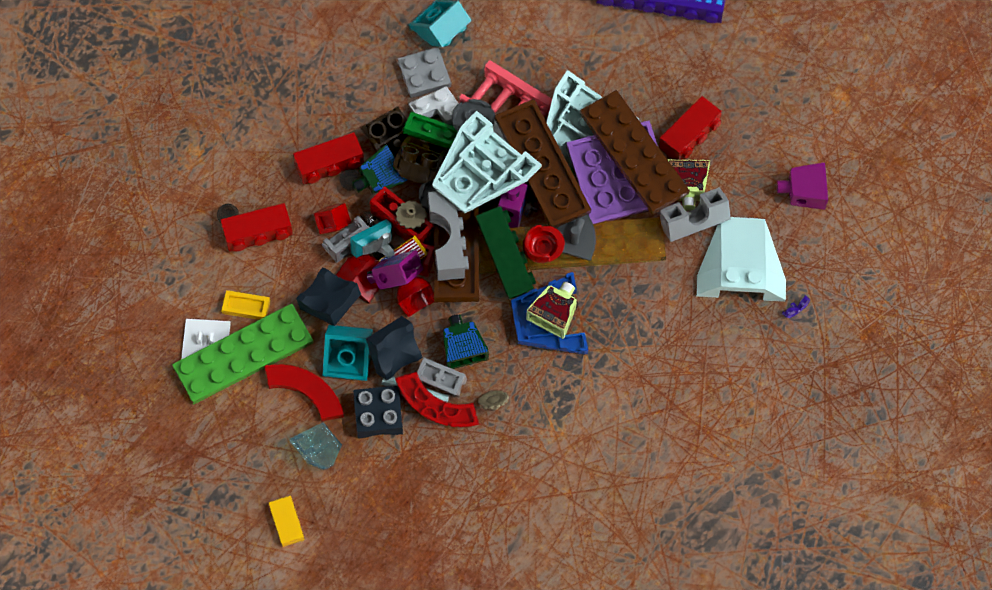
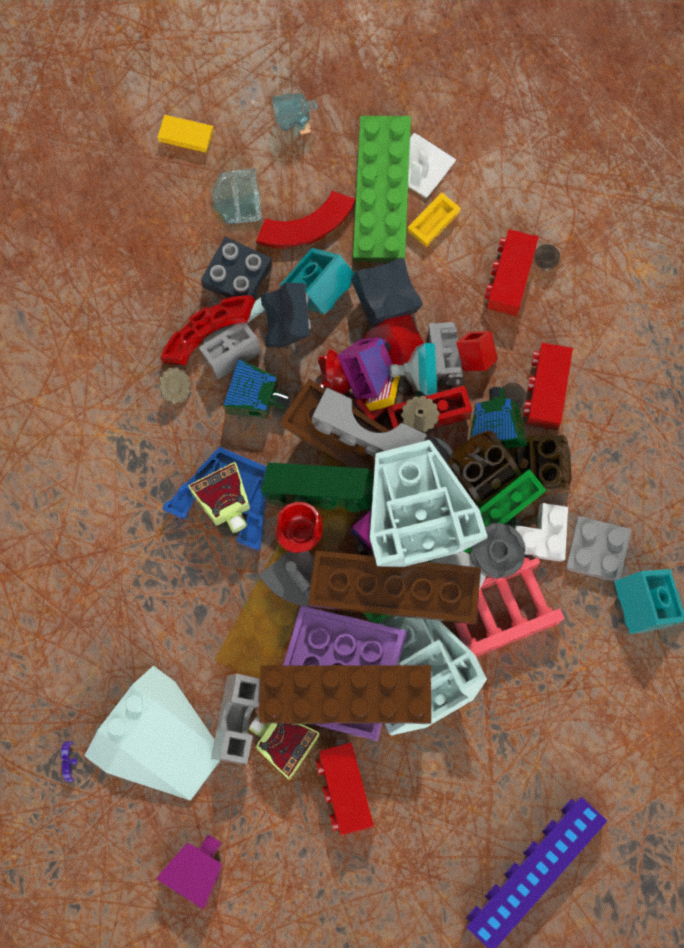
camera: 125 degrees right, 10 degrees up
none -> clear light blue piece [272,93,318,135]

